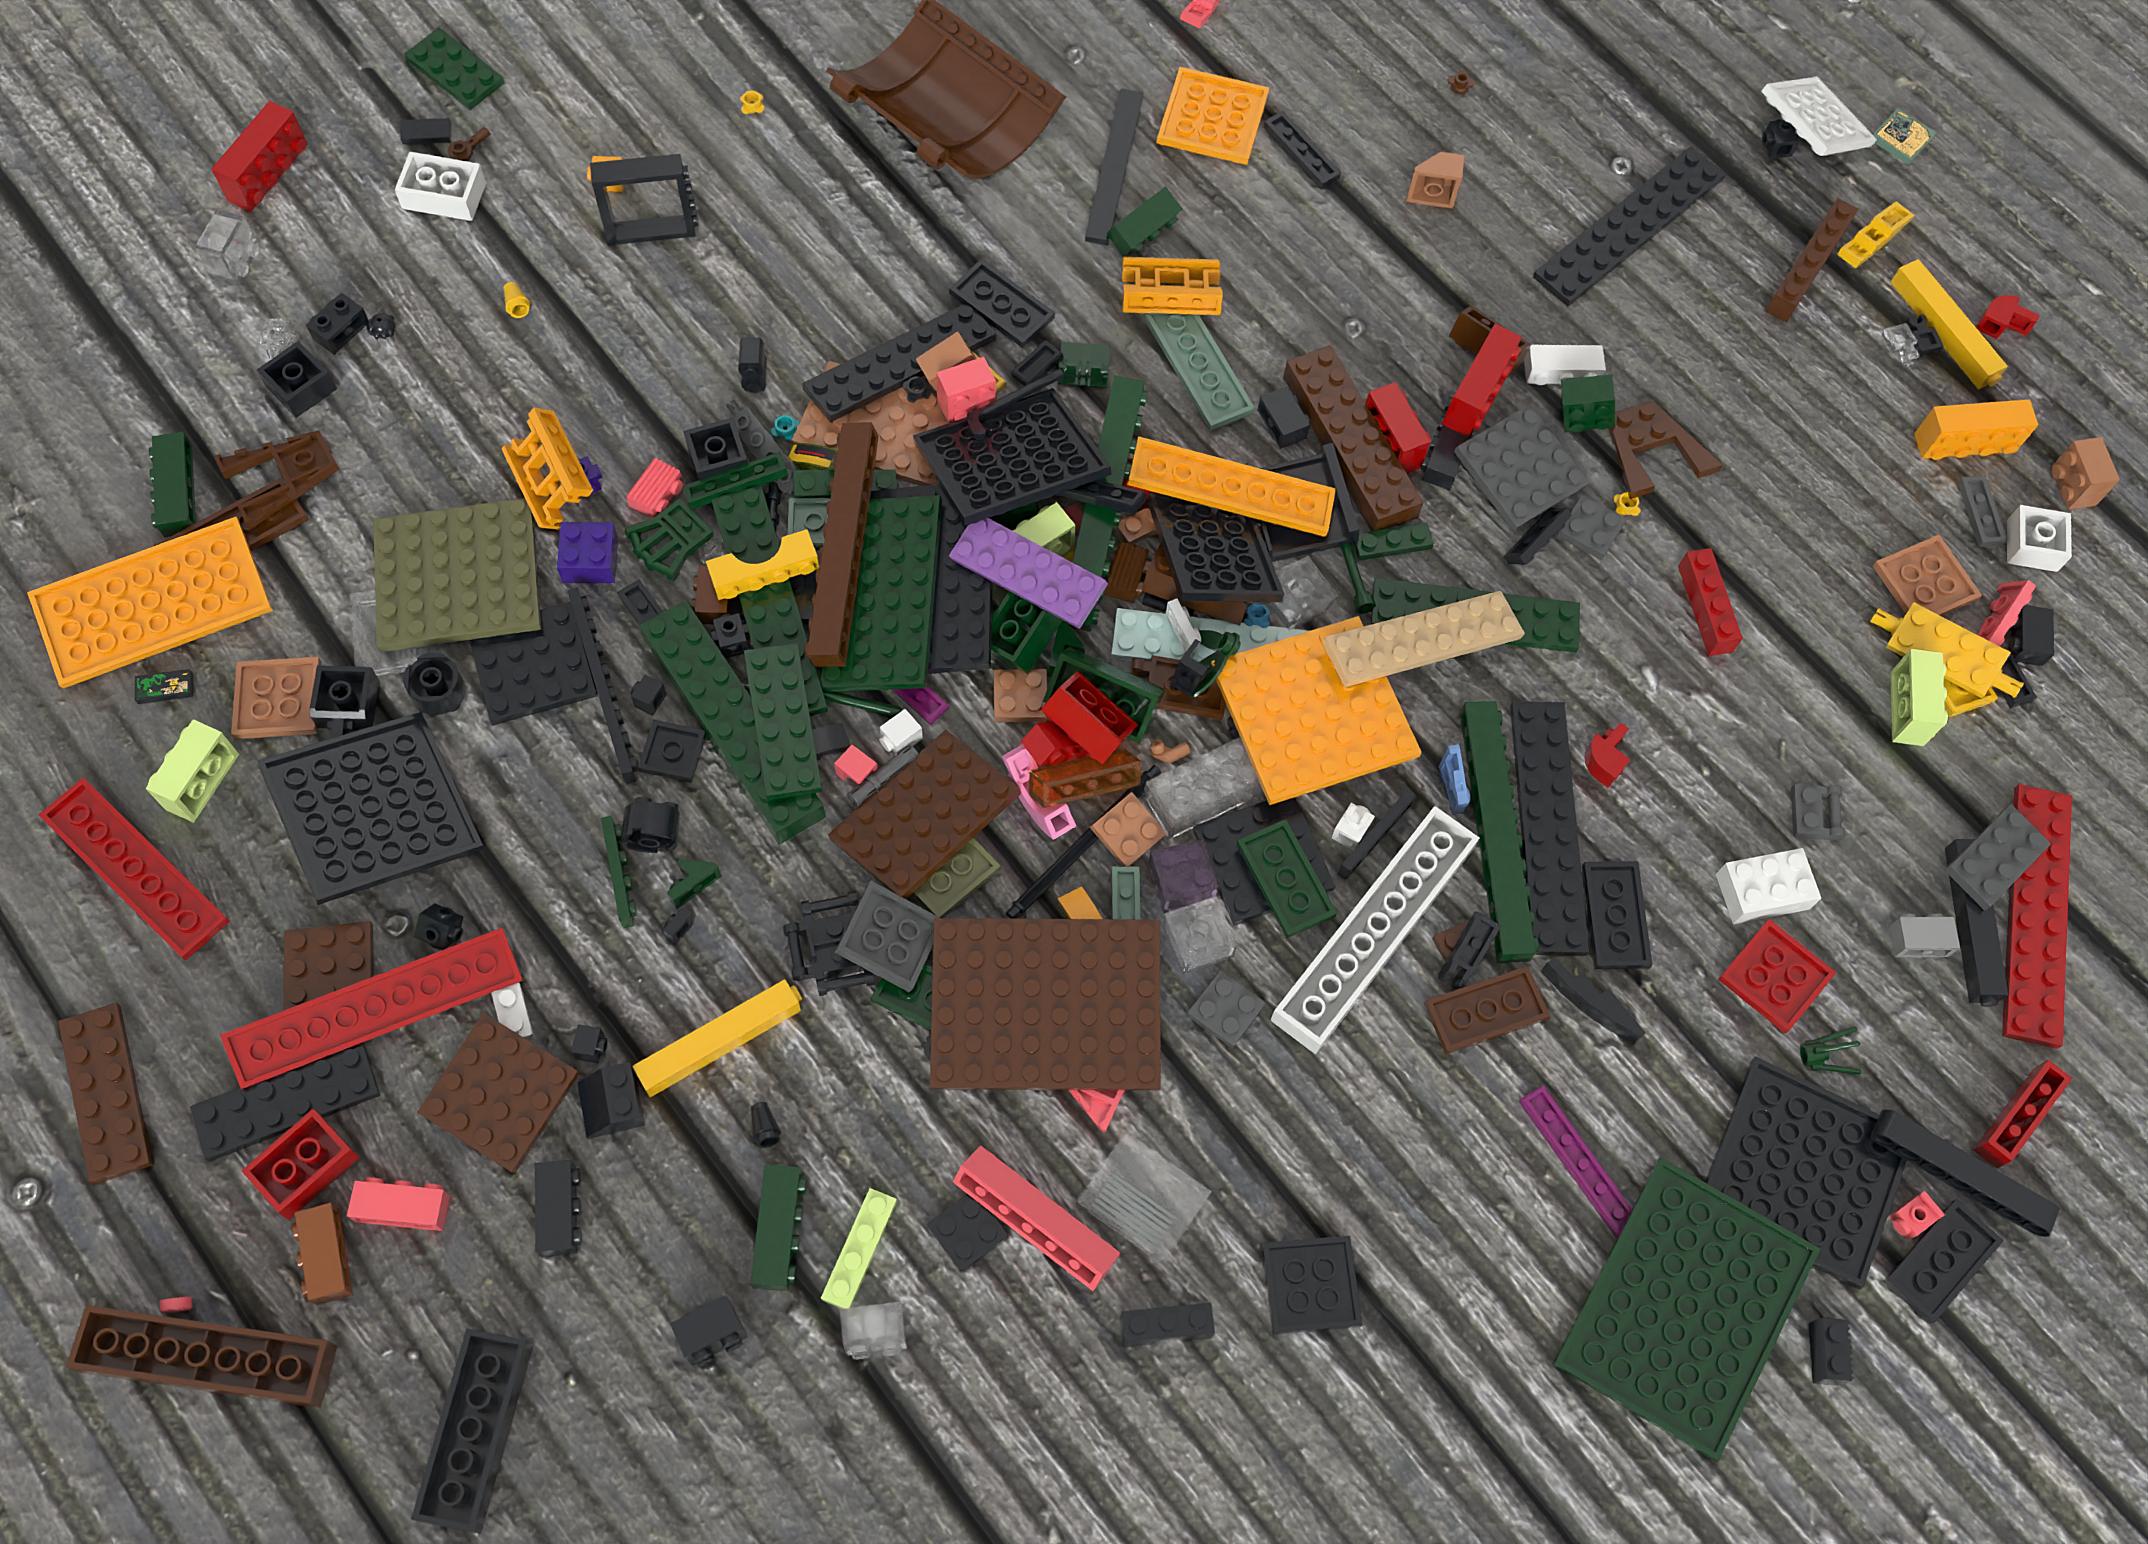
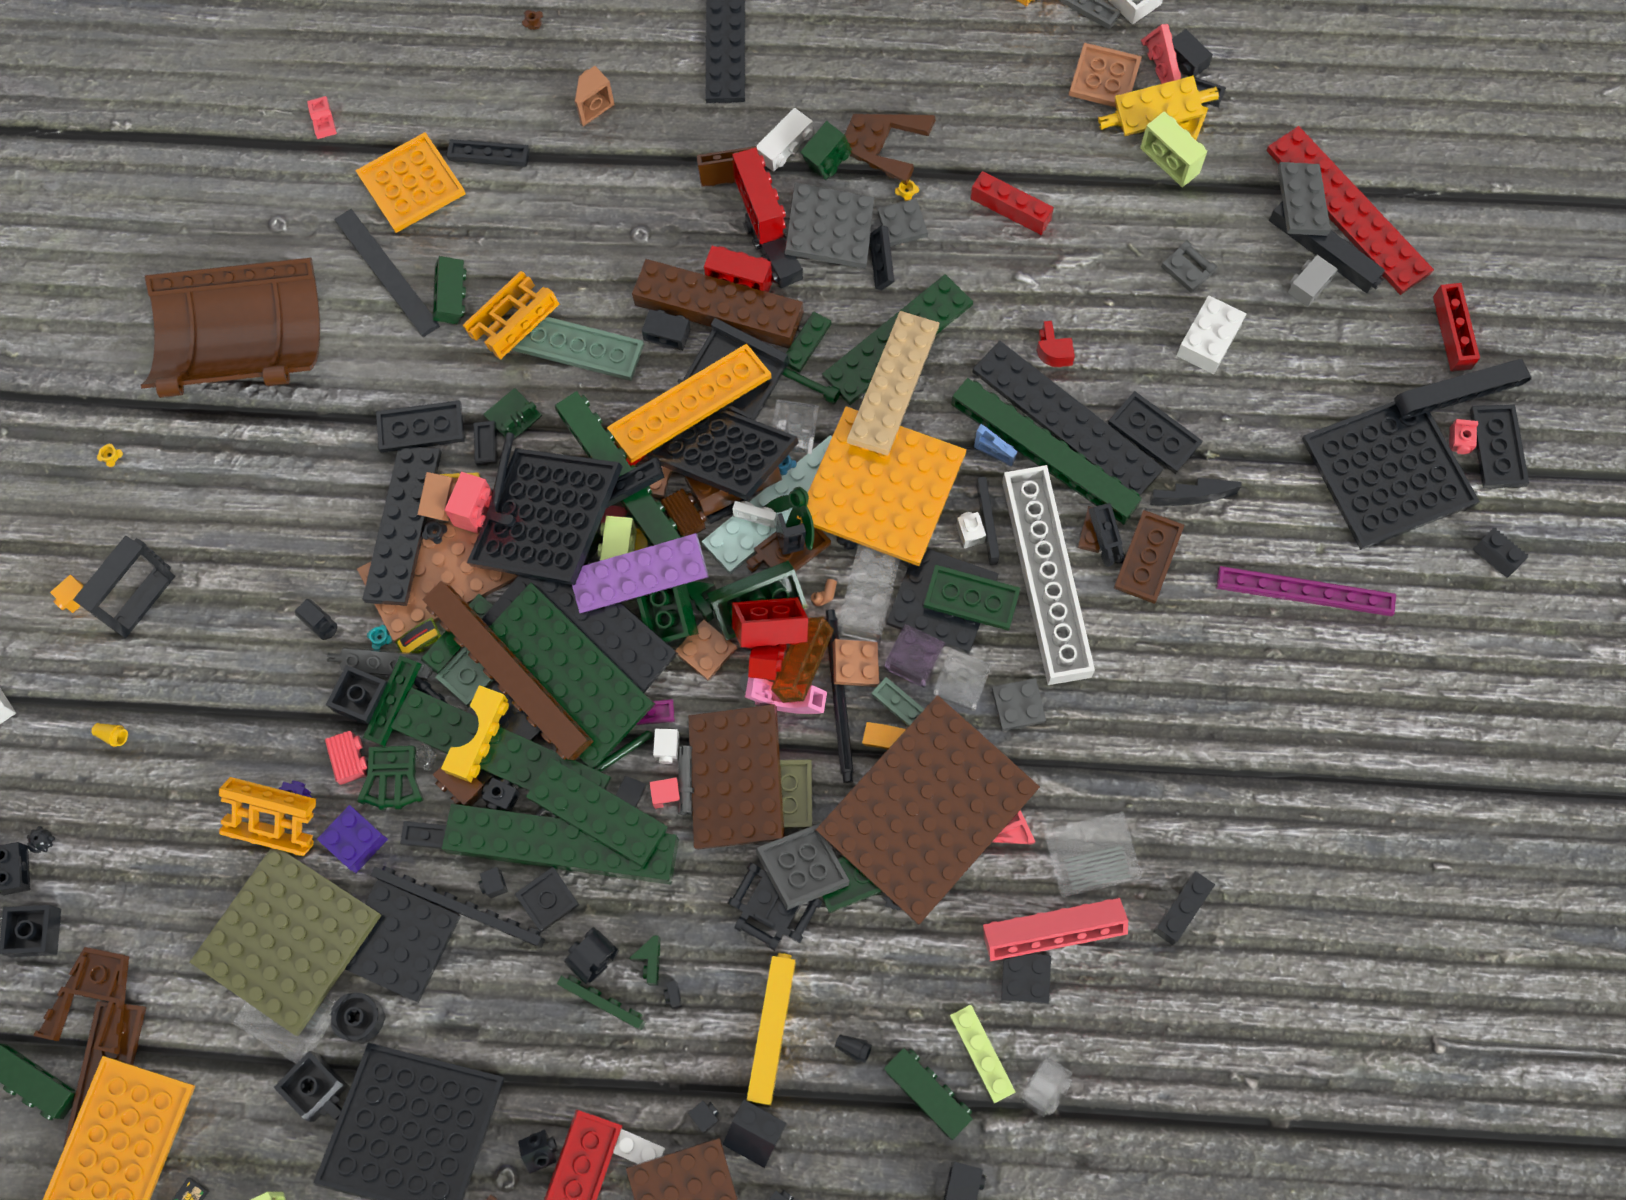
camera: 40 degrees left, 5 degrees up
nougat plate [231,657,322,739] -> none
black plate [1262,1236,1362,1335] -> none
dark green plate [1553,1157,1821,1461] -> none
red plate [1718,919,1837,1034] -> none
dark green plant [1800,1026,1862,1075] -> none

